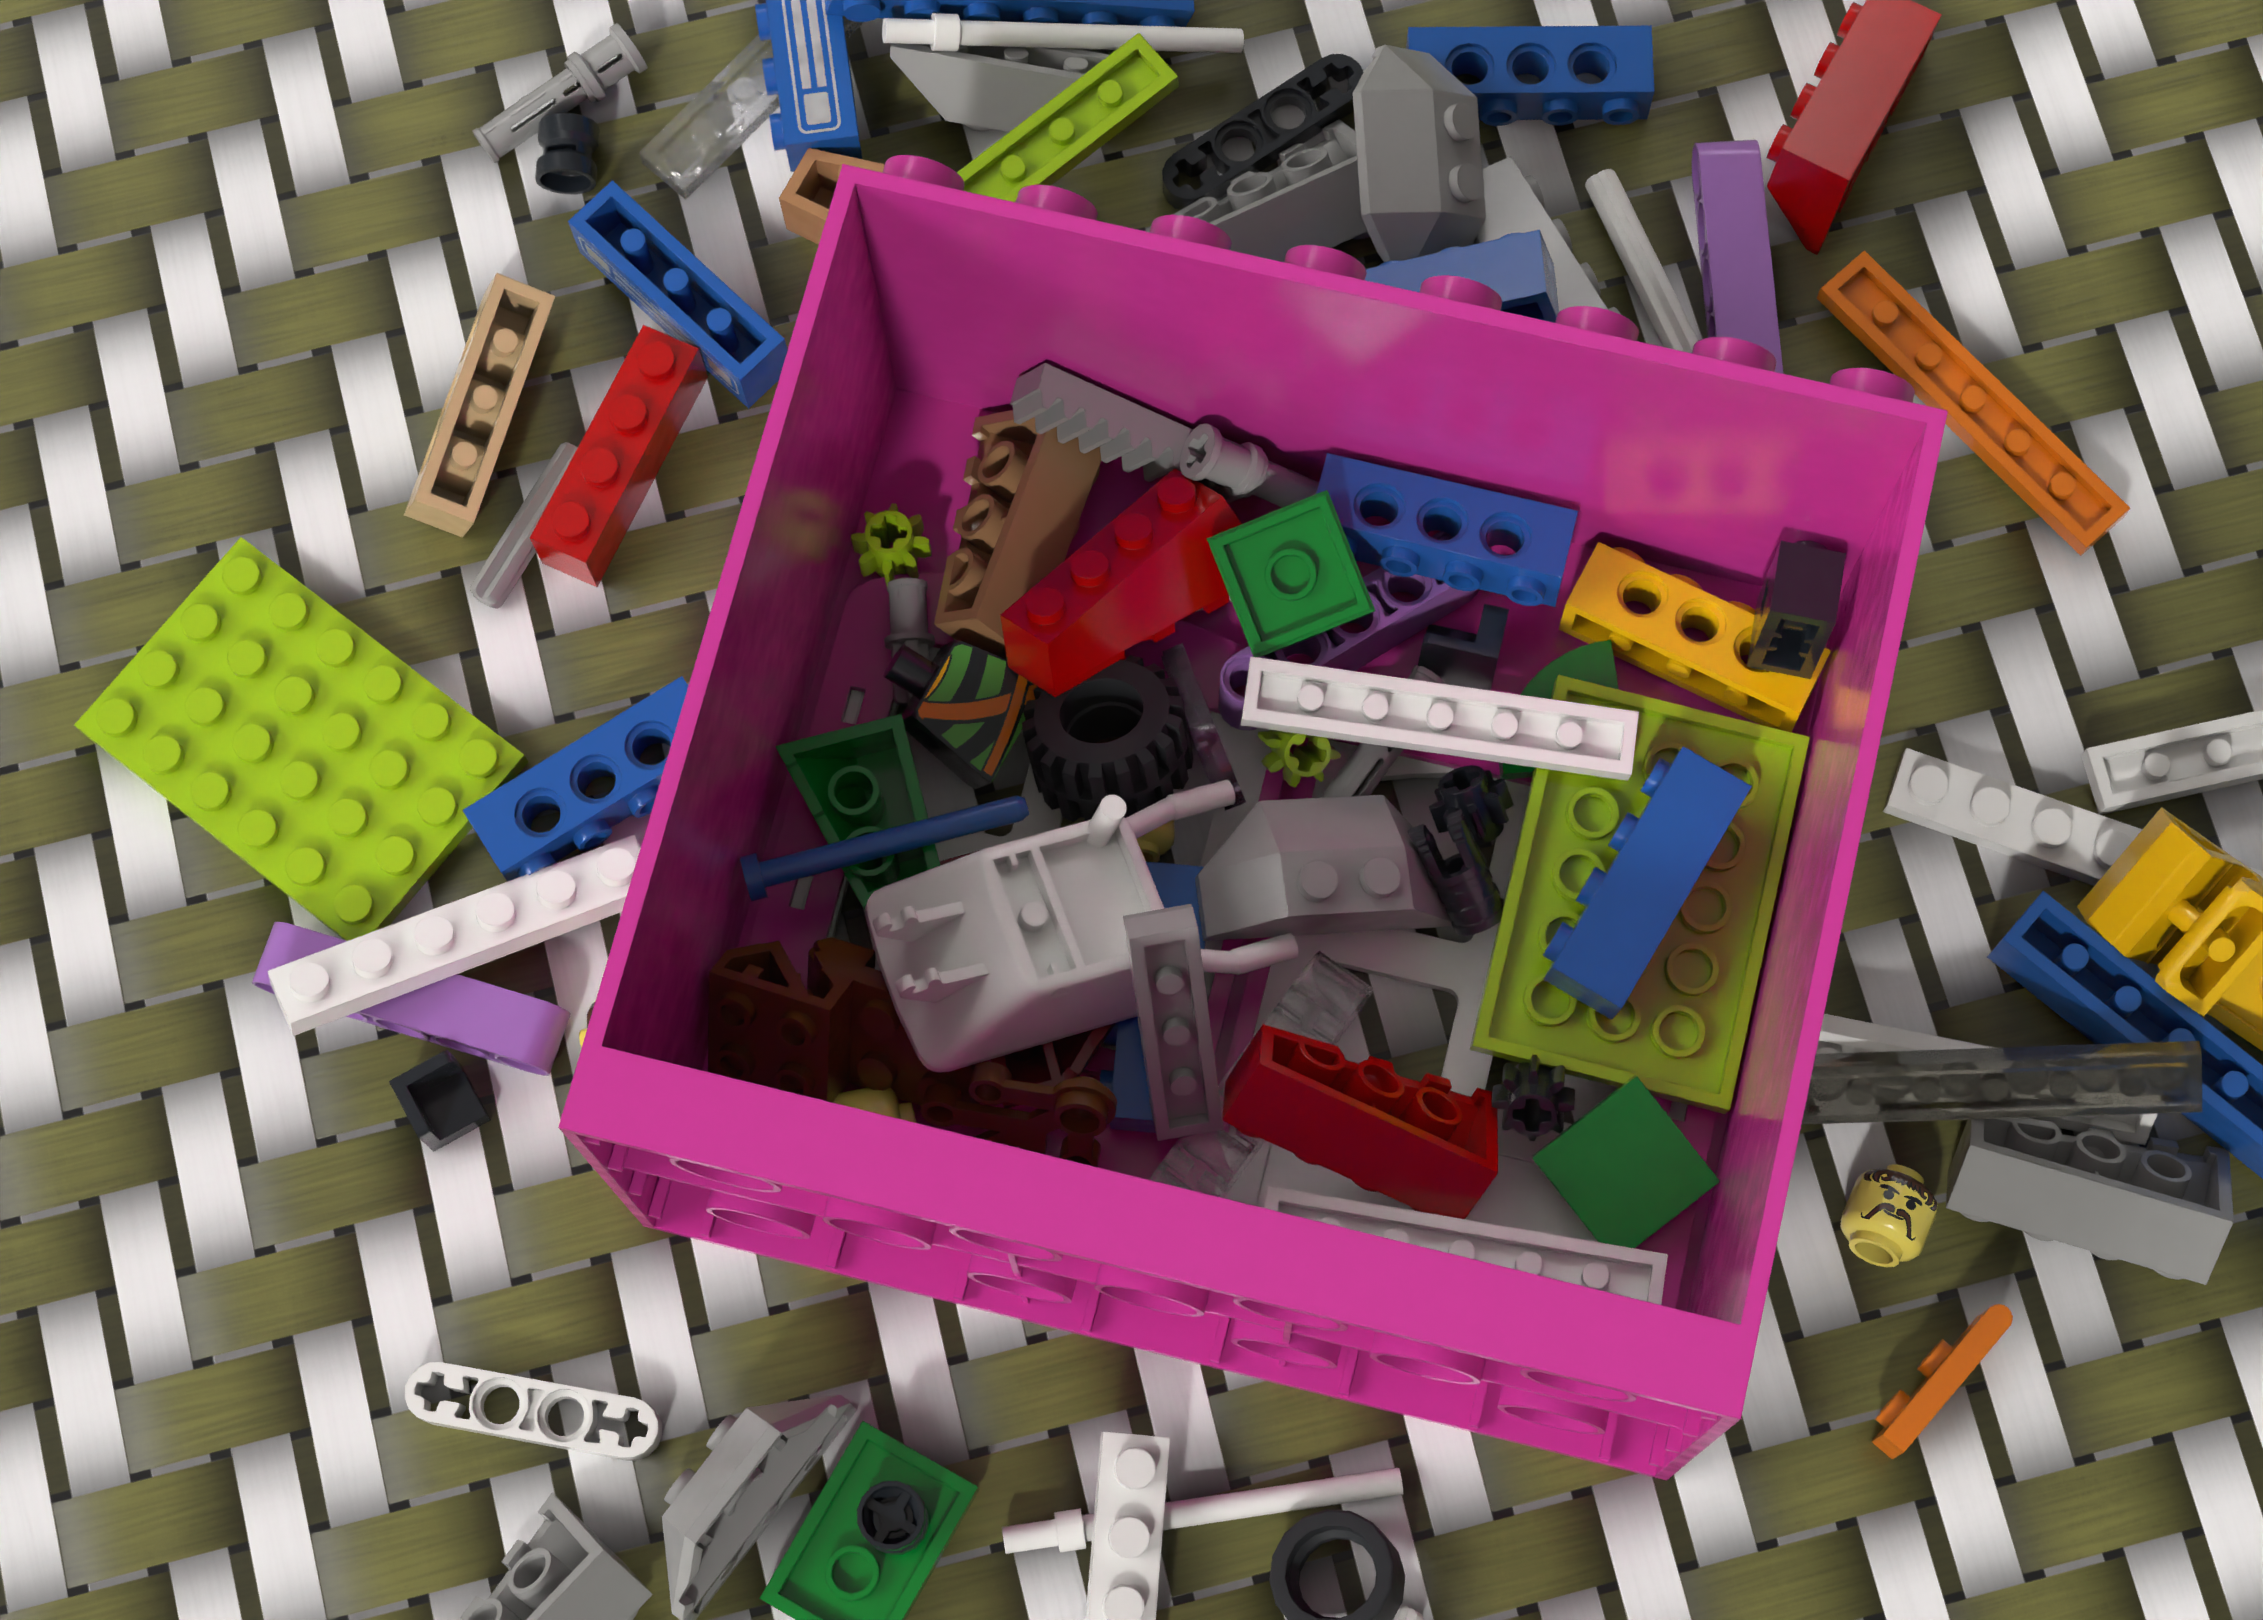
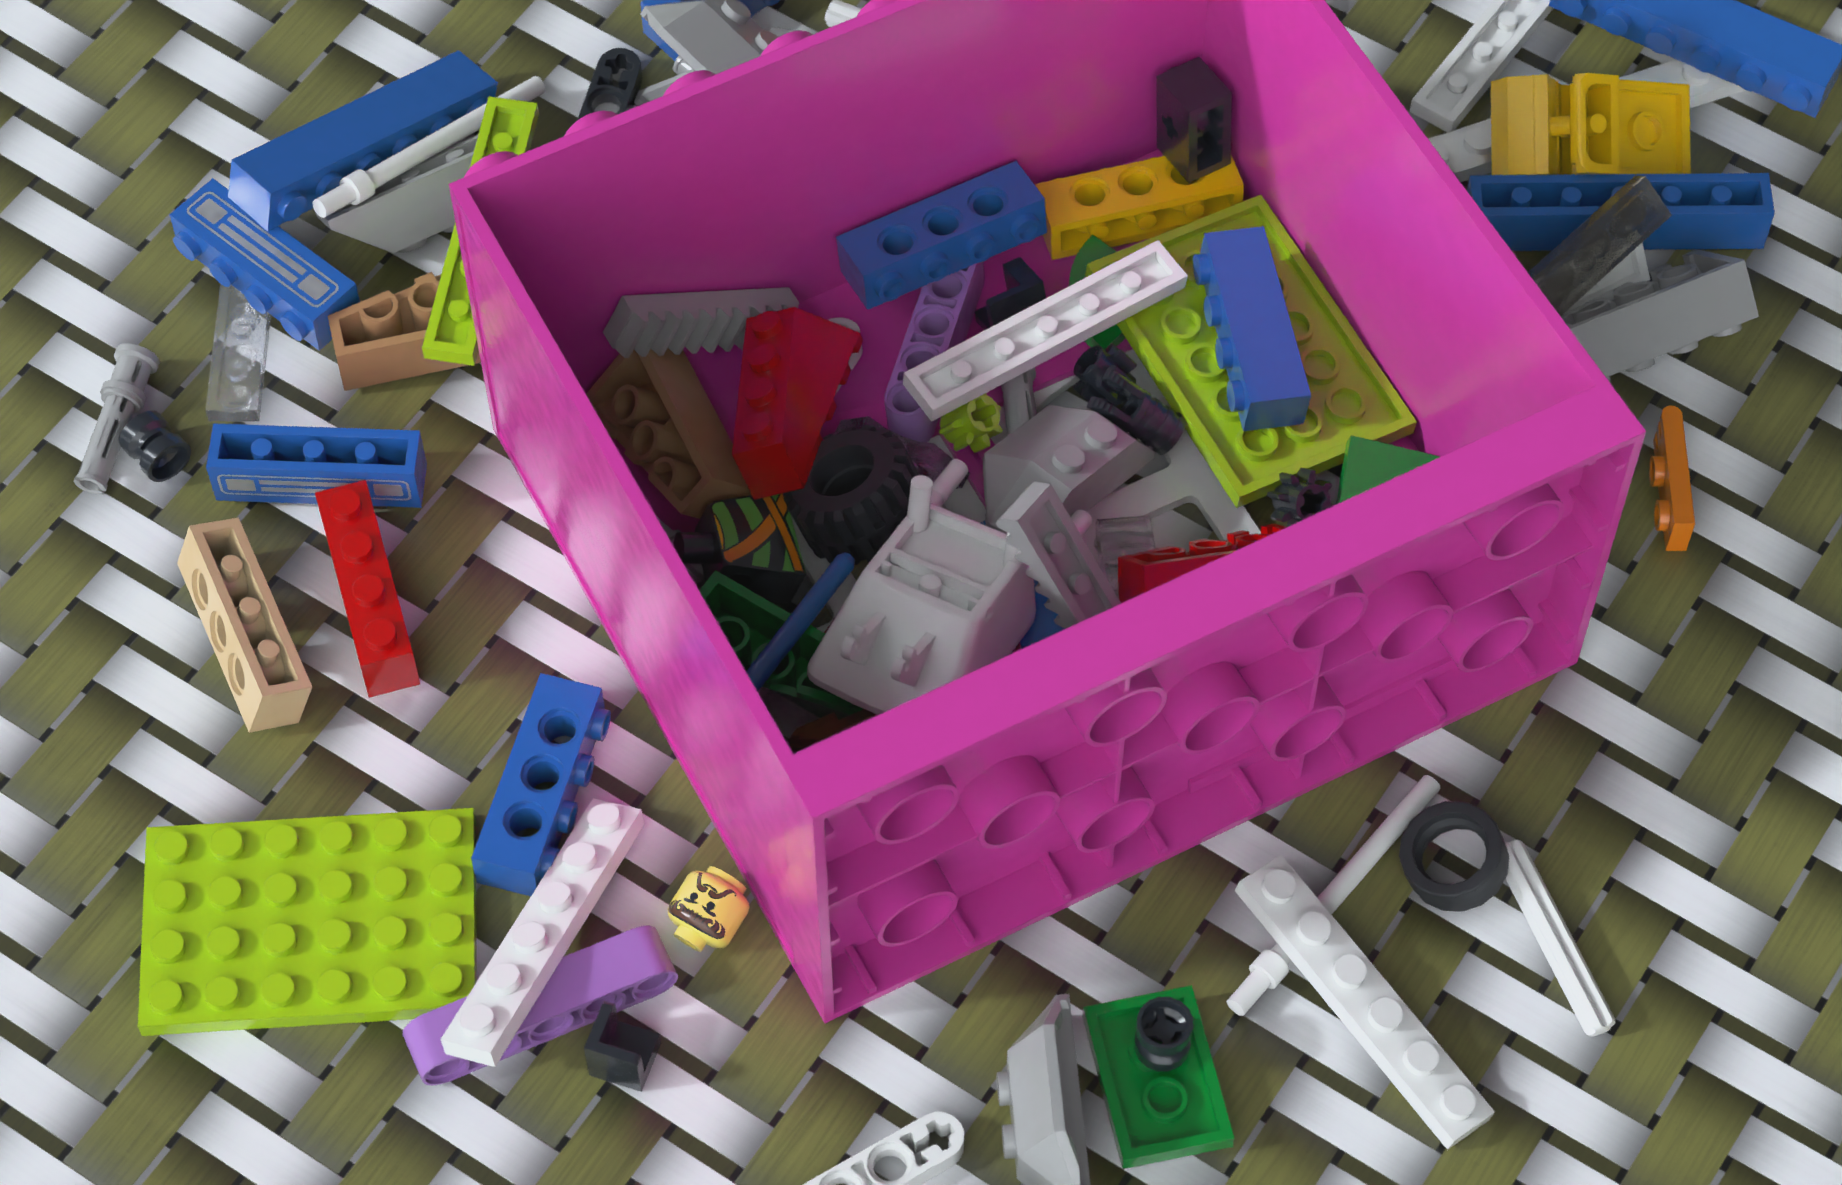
camera: 45 degrees left, 15 degrees down
light grey axle [470,442,578,609] -> none
light grey pin [1180,423,1319,507] -> none
green tile [1207,490,1376,658] -> none

